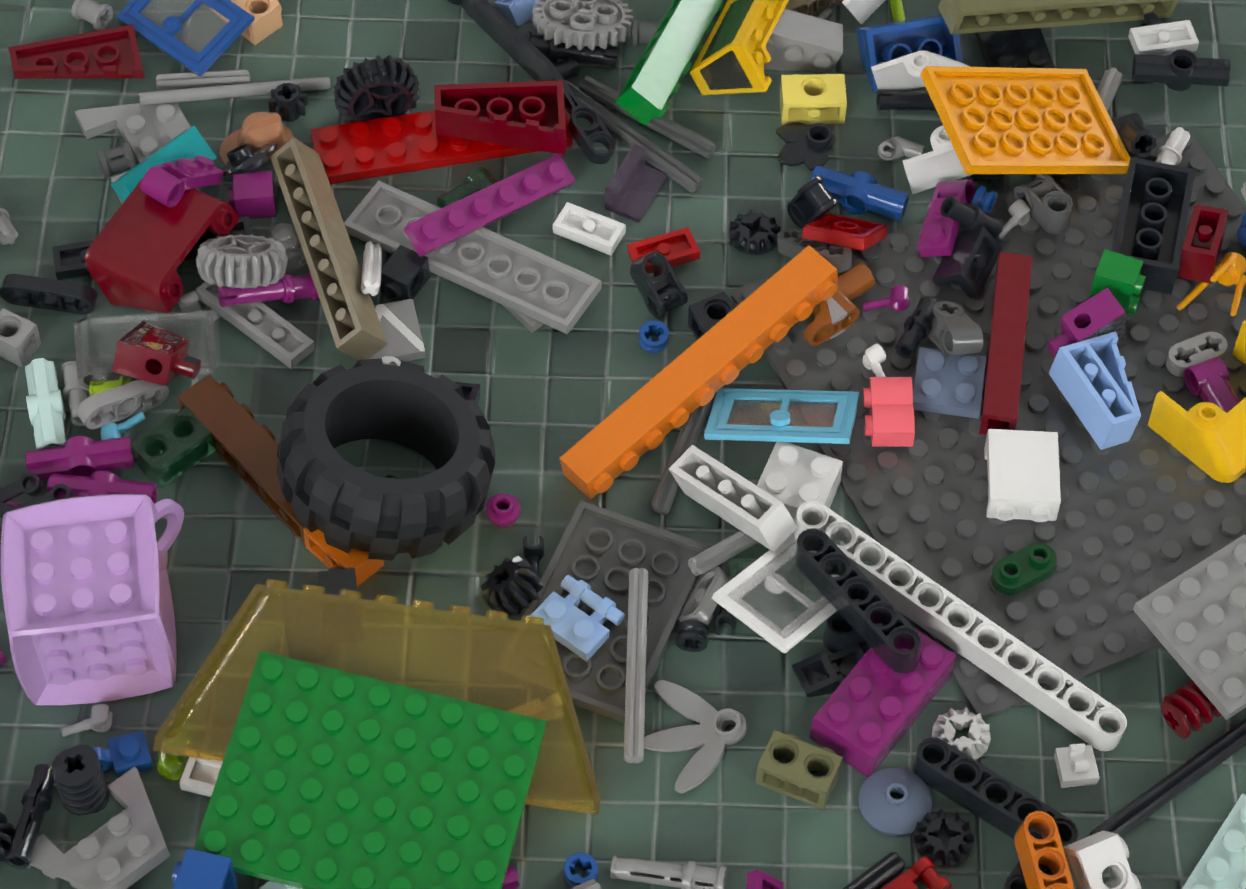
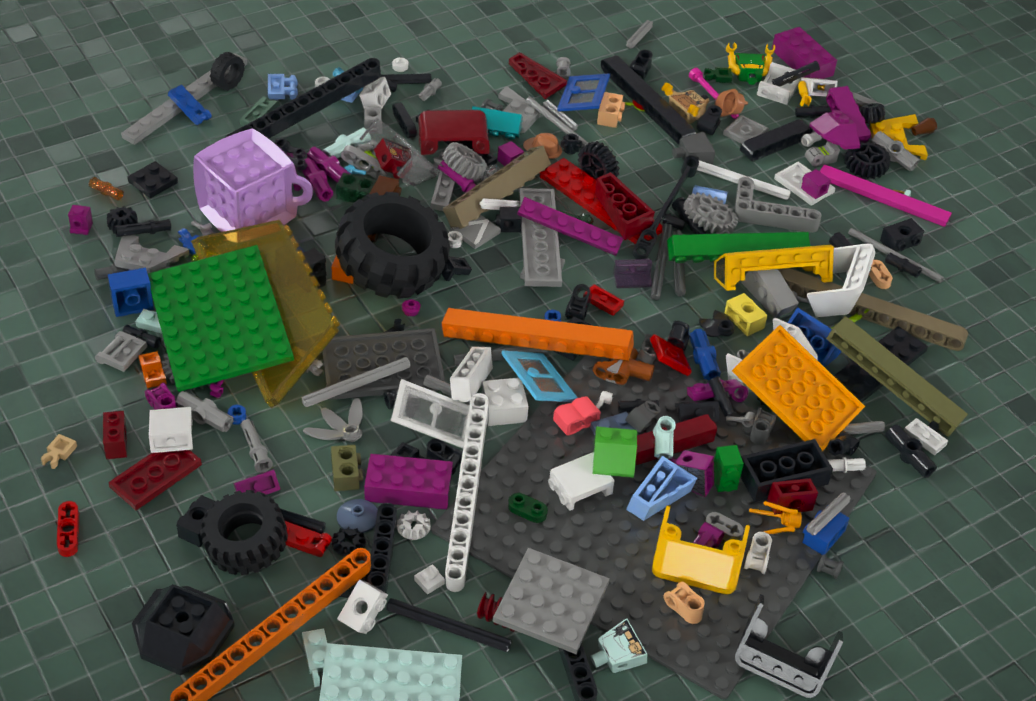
camera: 55 degrees right, 10 degrees down
black piece [52,745,109,815] -> none
magenta plate [140,155,224,208] -> none
black plate [220,143,278,176] -> none
black gear [480,556,543,618] -> none
light blue plate [531,575,625,662] -> none
white plate [553,202,626,256] -> none
black gear [728,209,781,255] -> none
black beam [796,528,921,673] -> none
magenta hand [862,285,909,312] -> none
blue bush [971,186,997,214] -> none
none -> bright green slope [592,426,637,478]
none -> light aqua piece [653,416,676,459]

